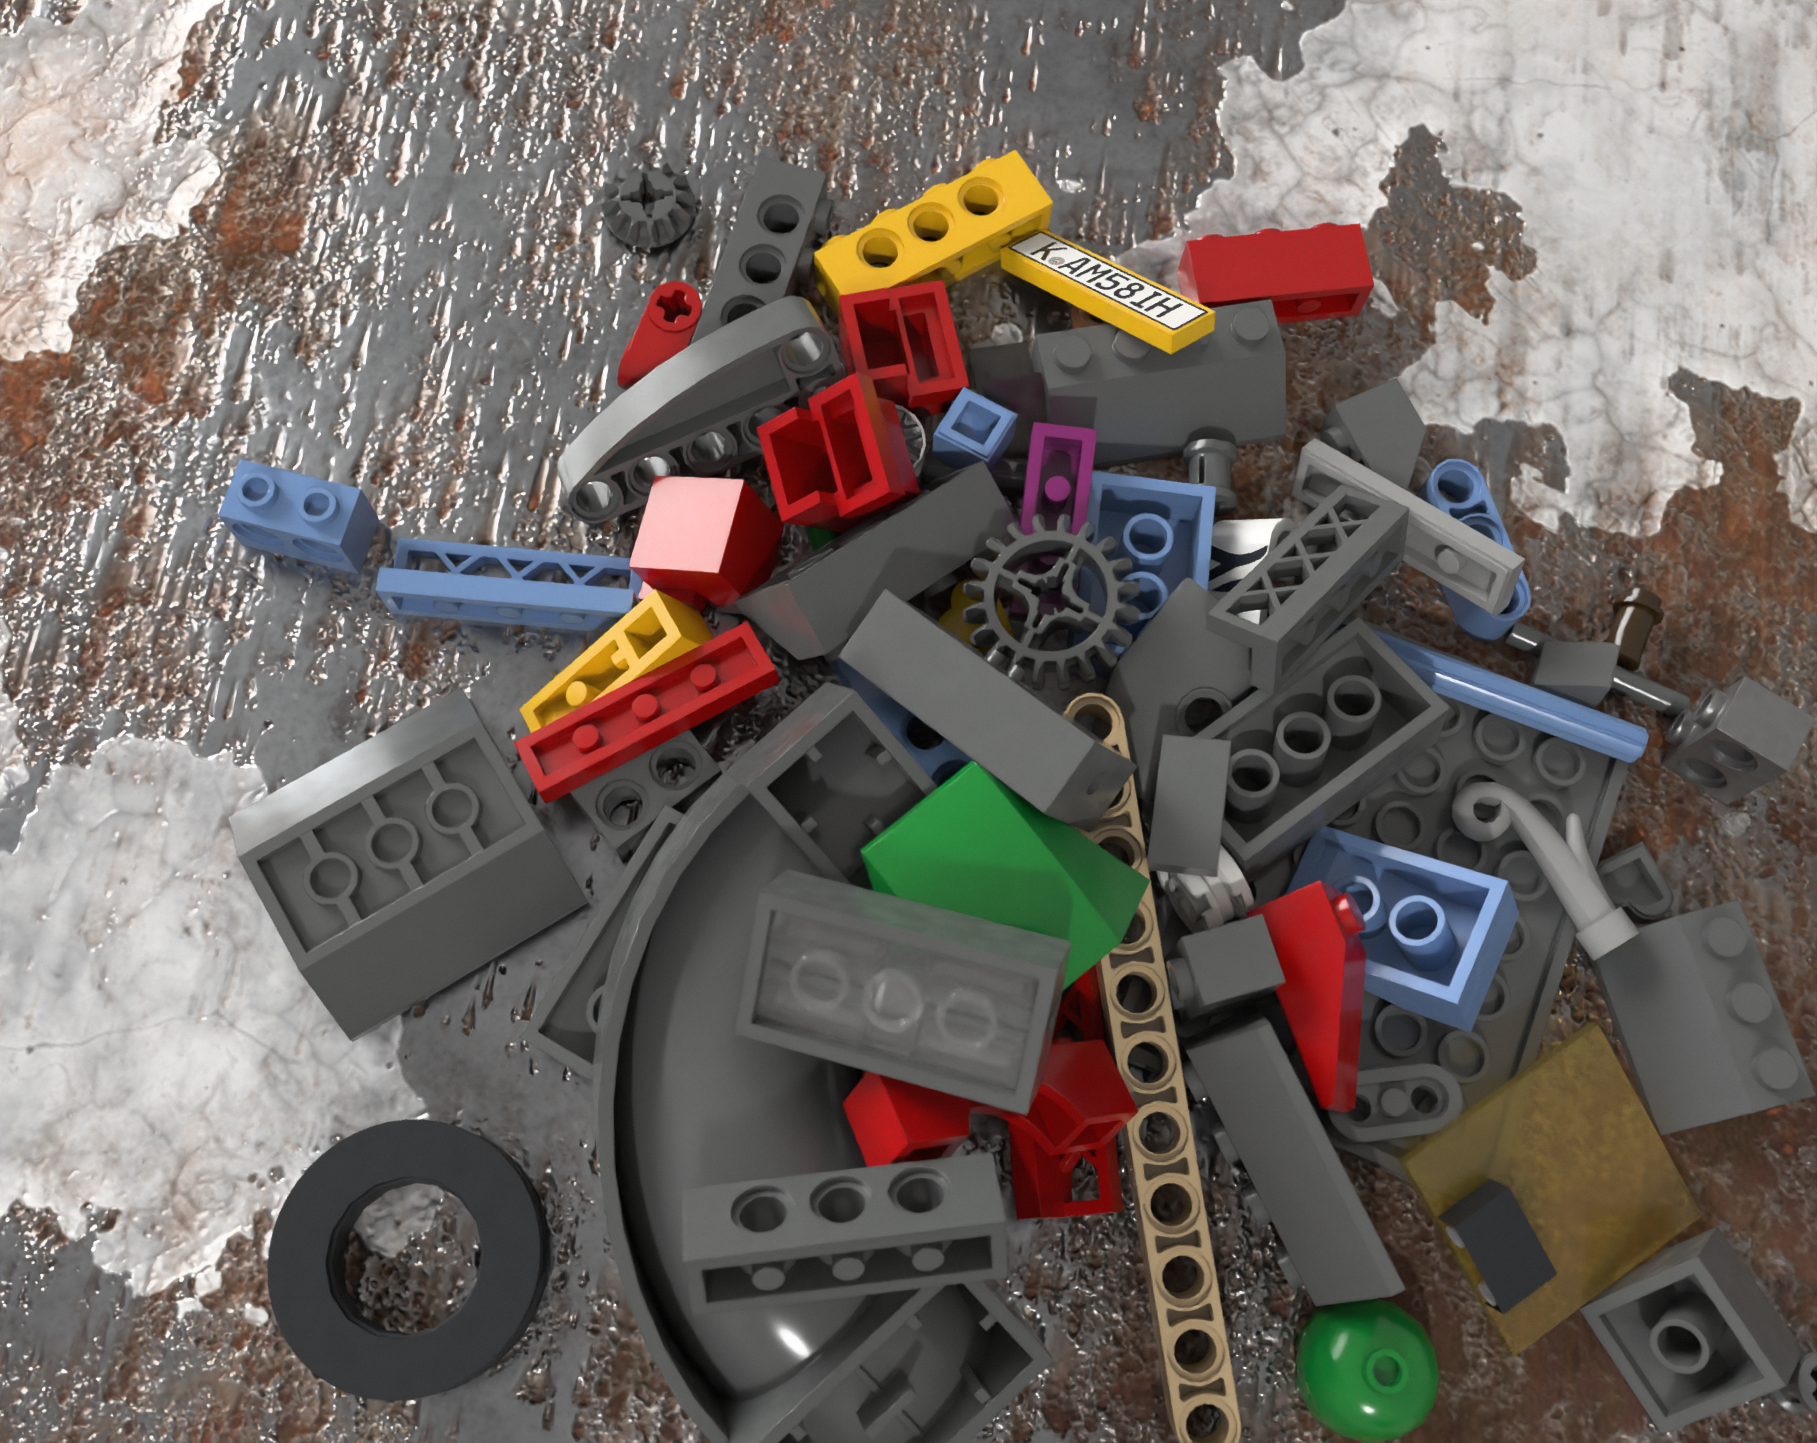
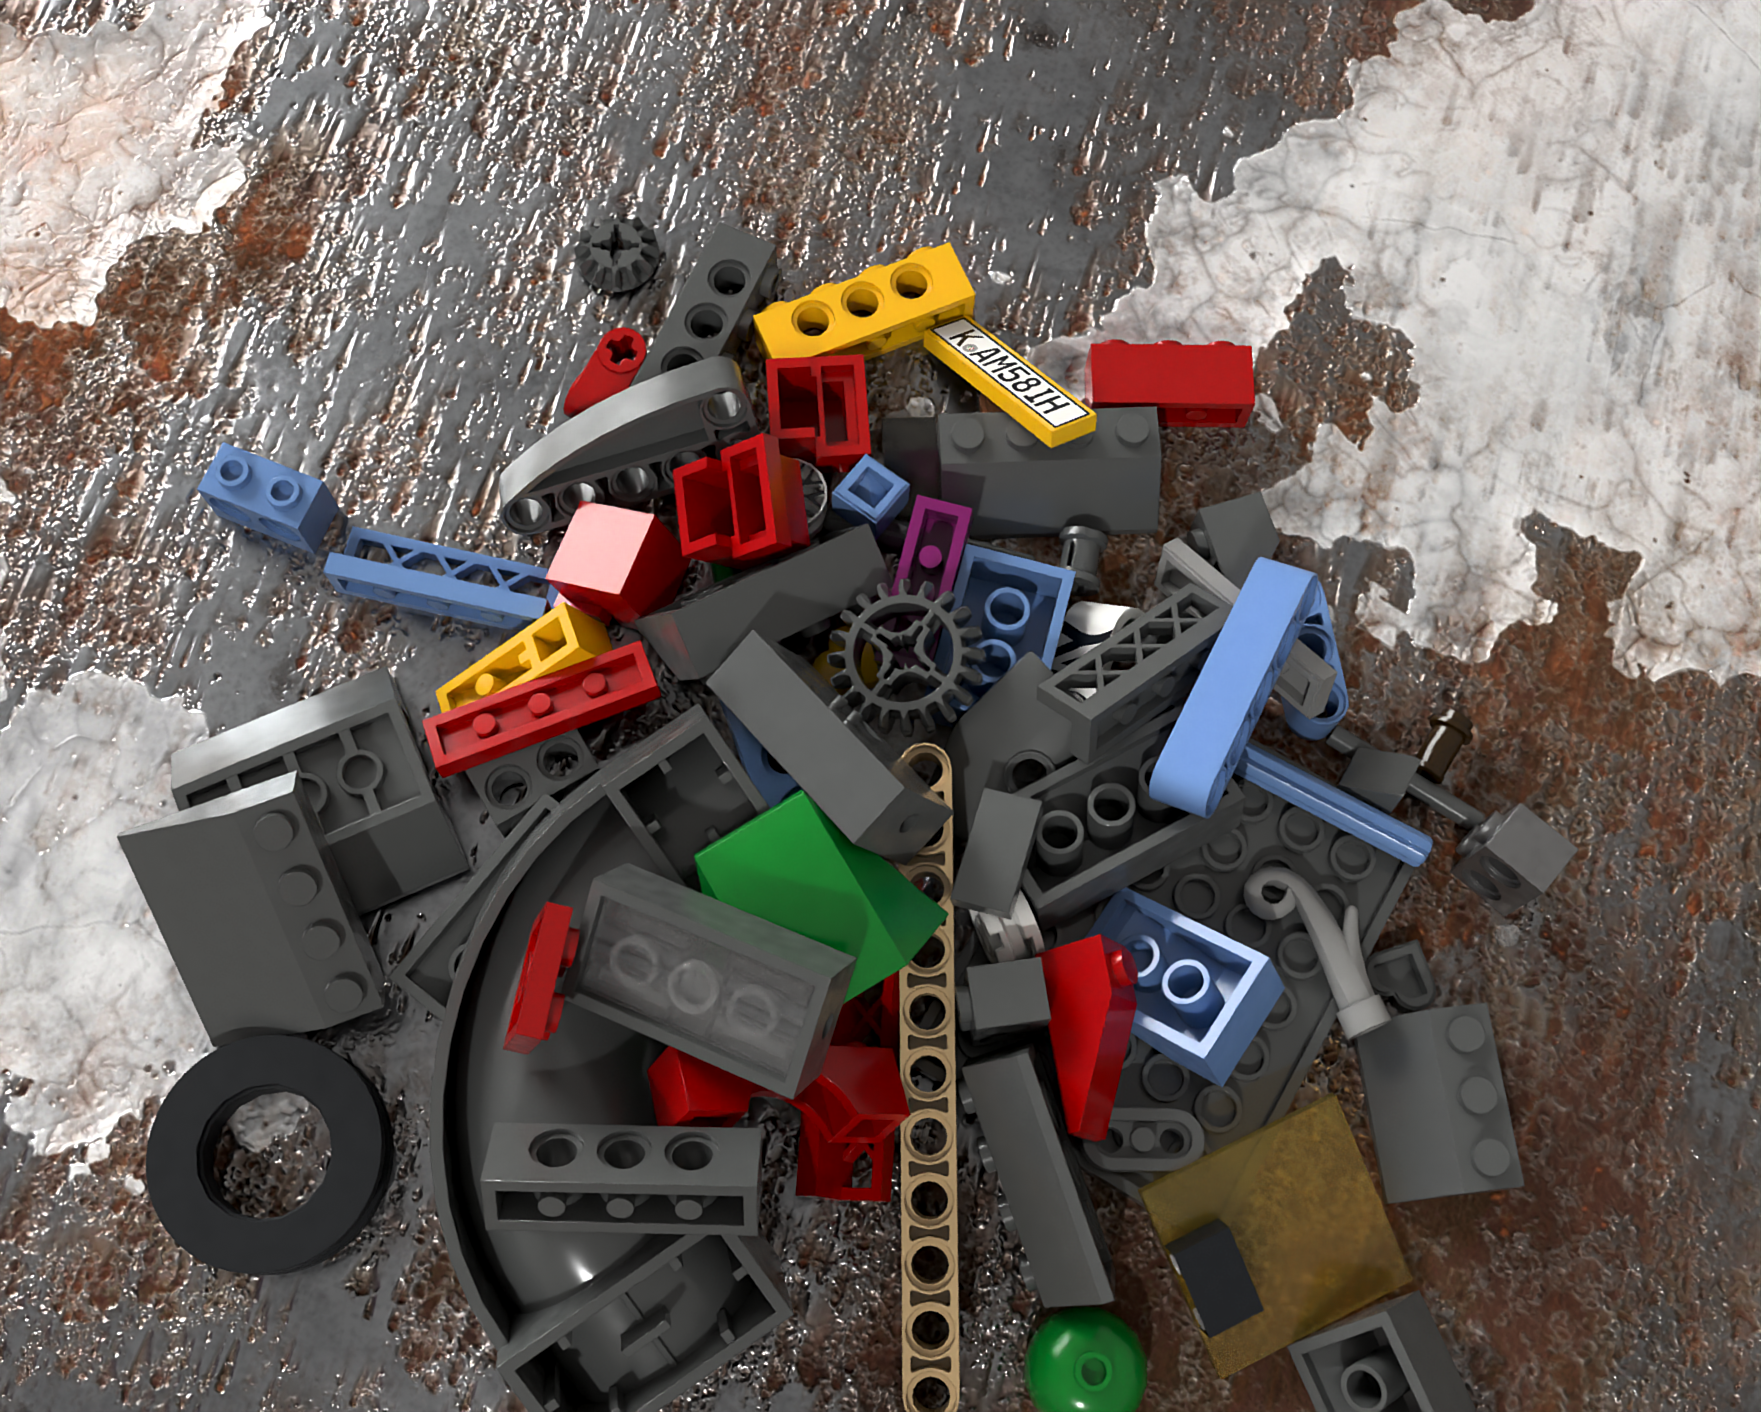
camera: 10 degrees right, 0 degrees up
none -> dark grey slope [117,770,385,1047]
none -> red plate [503,902,580,1055]
none -> medium blue beam [1149,557,1318,819]

